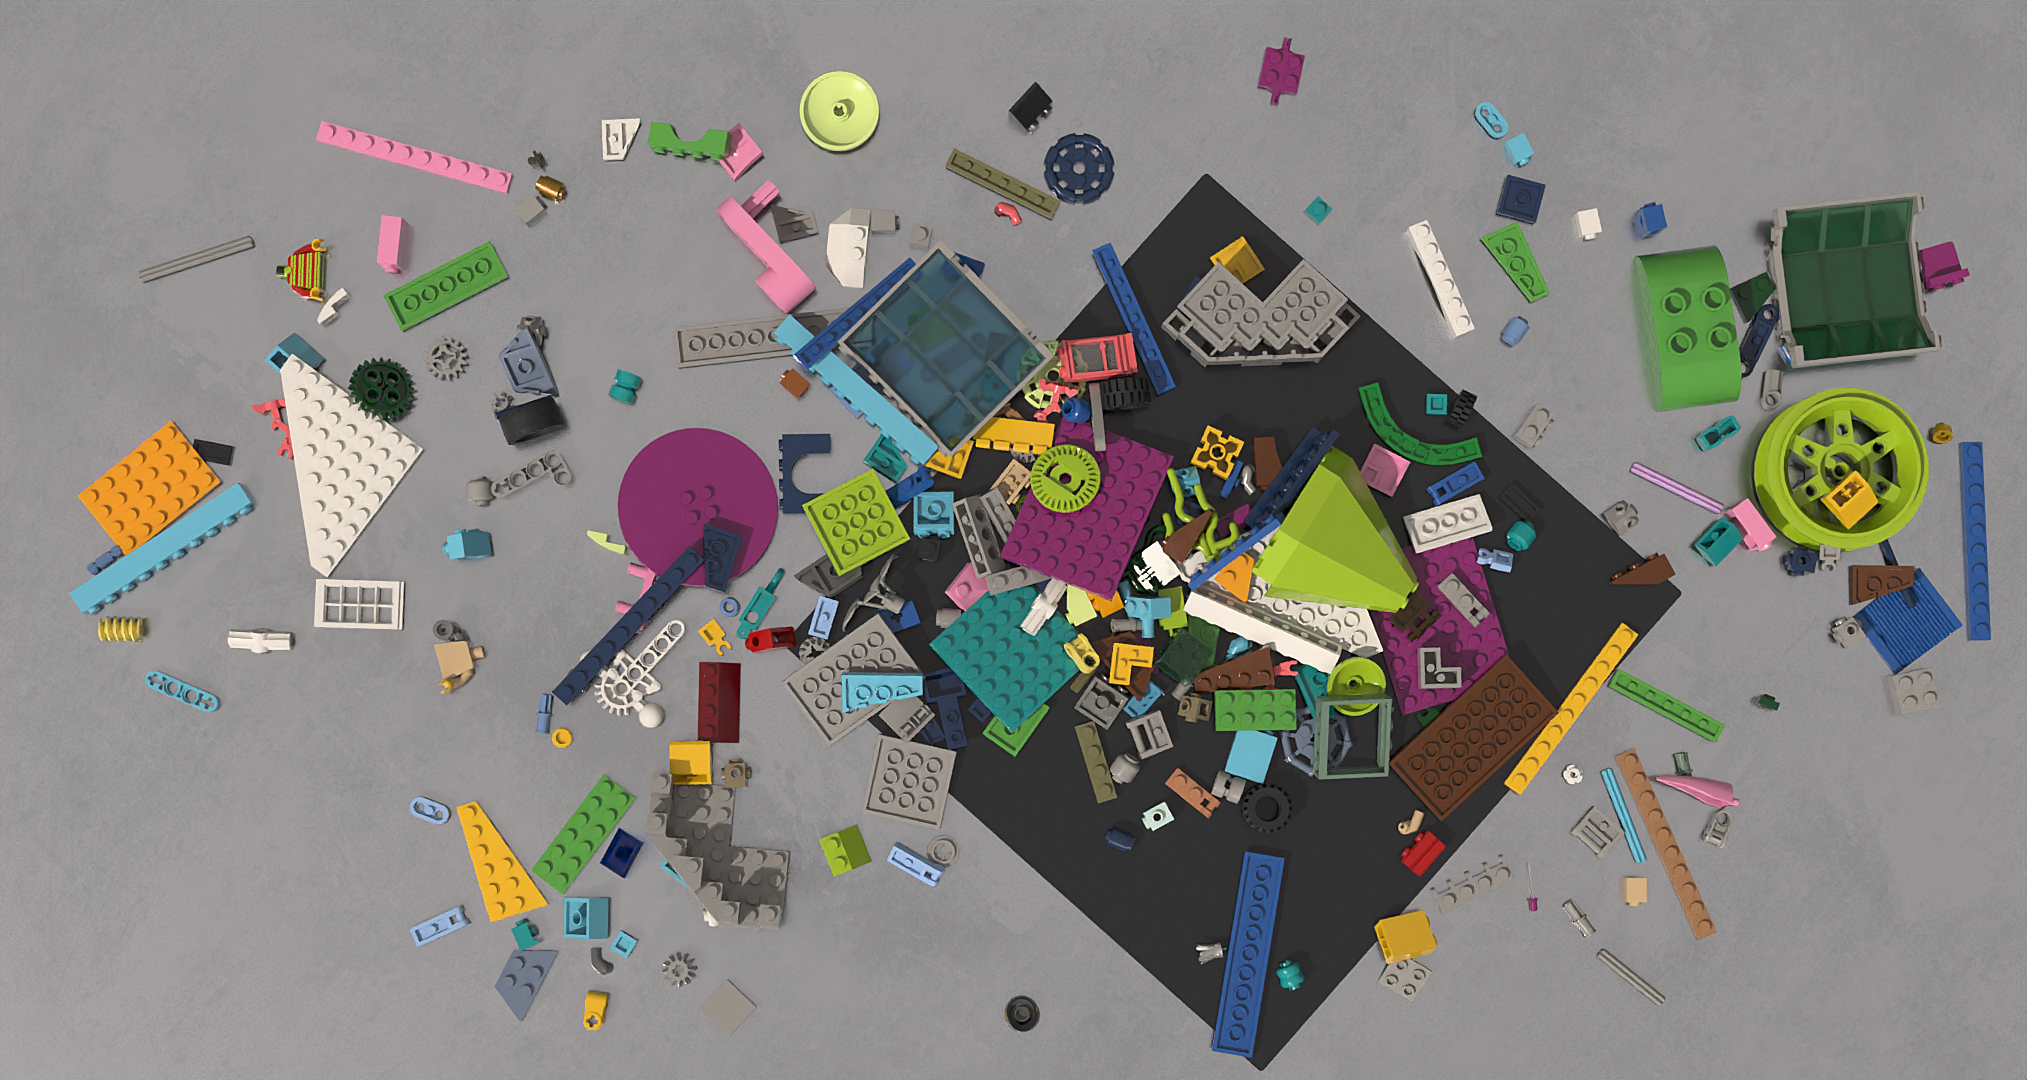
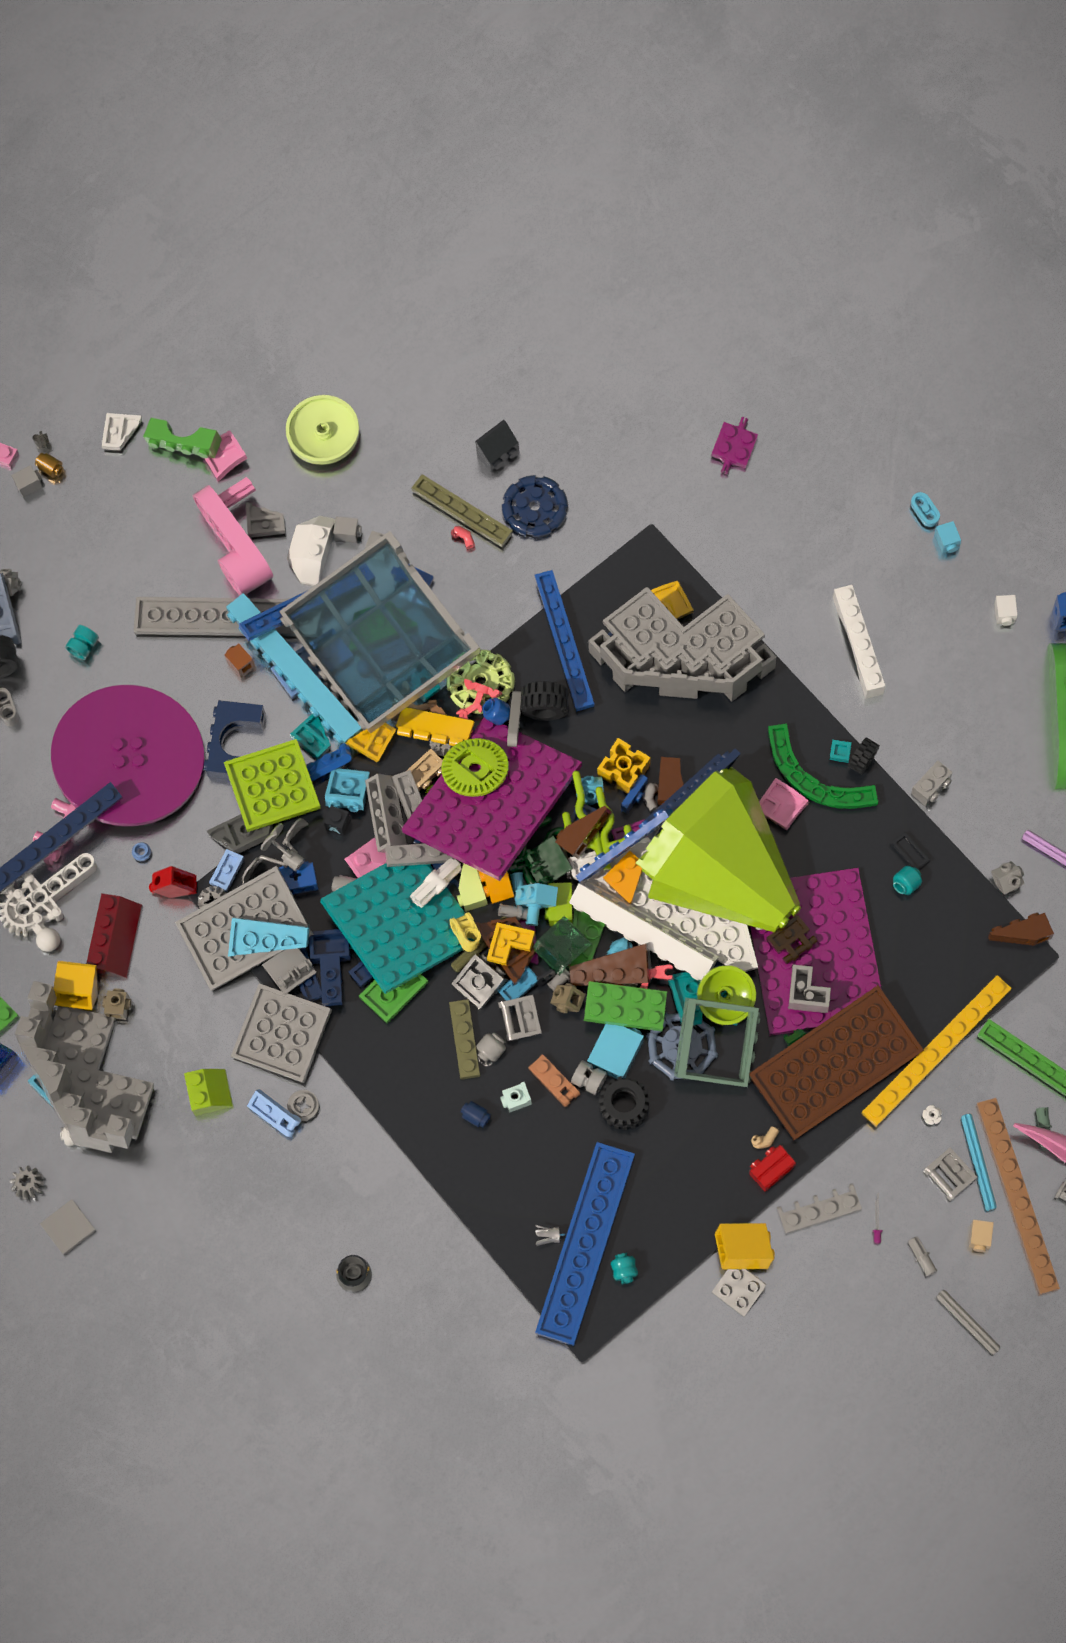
camera: 20 degrees right, 15 degrees down
yellowish green slope [587,530,627,555] -> none
yellow plate [698,619,732,656] -> none
dark blue wing [704,523,742,593] -> none
teal piece [736,568,785,639] -> none
coral door [1056,333,1138,384] -> none
teal plate [1304,196,1332,224] -> none
white plate [1403,494,1492,554] -> none
blue plate [1426,461,1485,506] -> none
light grey plate [1437,573,1490,628] -> none
light blue plate [1477,548,1513,573] -> none
bright green wing [1480,222,1550,302] -> none
dark blue plate [1497,175,1546,224] -> none
medium blue brick [1501,316,1530,346] -> none

